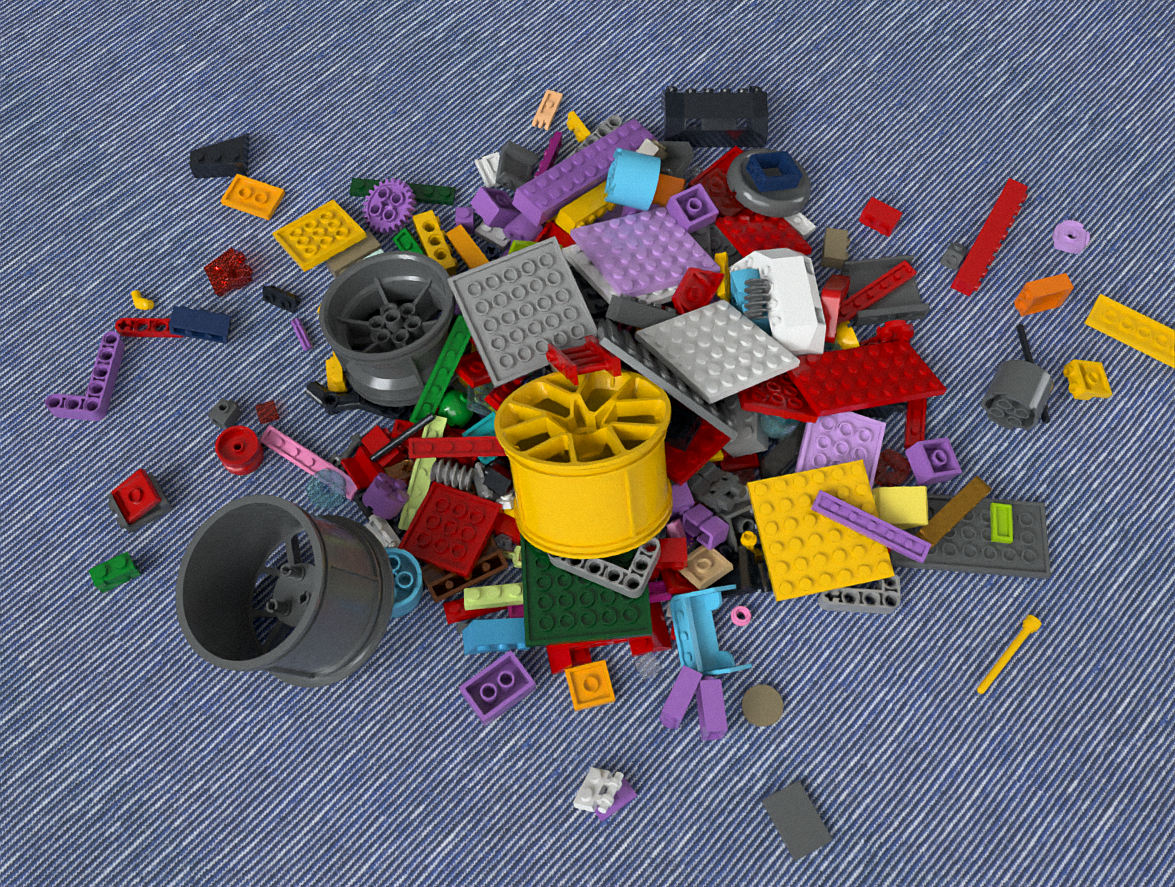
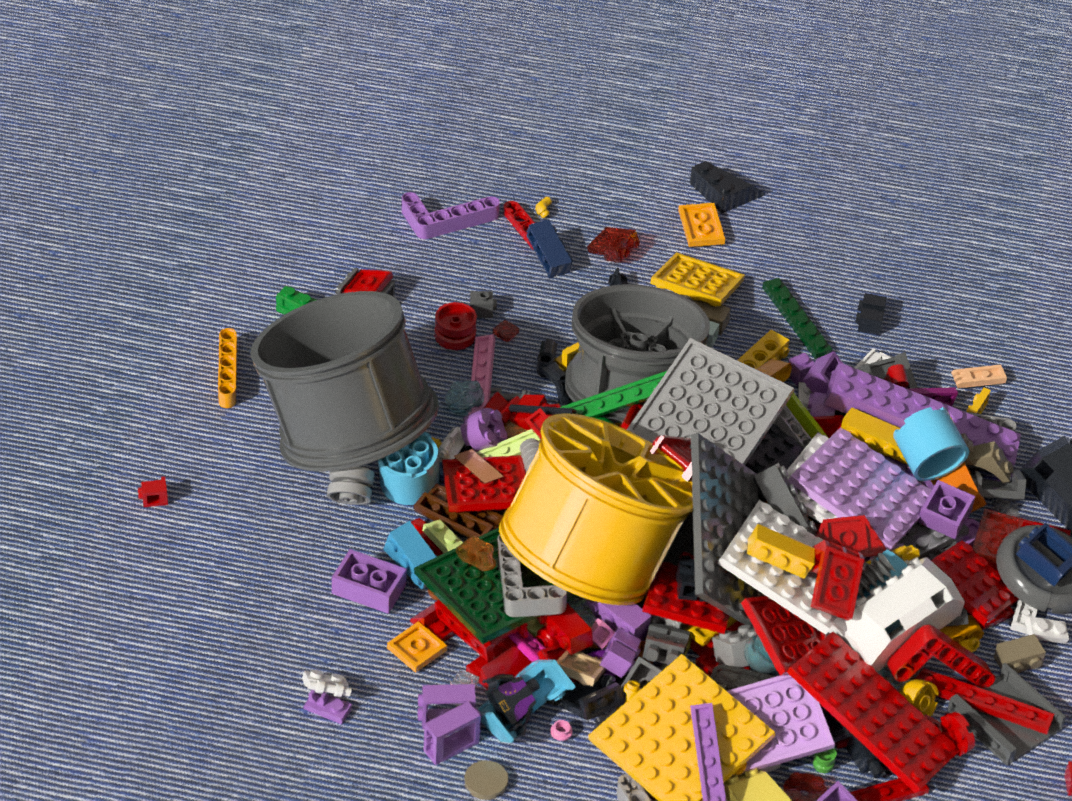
camera: 60 degrees right, 20 degrees down
medium lavender gear [362,178,417,235] -> none
green plate [392,228,426,255] -> none
none -> red brick [137,476,168,507]
none -> light orange beam [218,328,237,408]
none -> light grey wheel [326,466,374,505]
none -> nougat sticker [454,449,504,483]
none -> clear orange piece [456,536,496,571]
none -> black torso [482,674,540,739]
none -> yellow brick [747,524,815,579]
none -> red bracket [811,540,864,621]
none -> black brick [855,293,887,335]
none -> red piece [883,364,909,388]
none -> white plate [1025,616,1069,644]

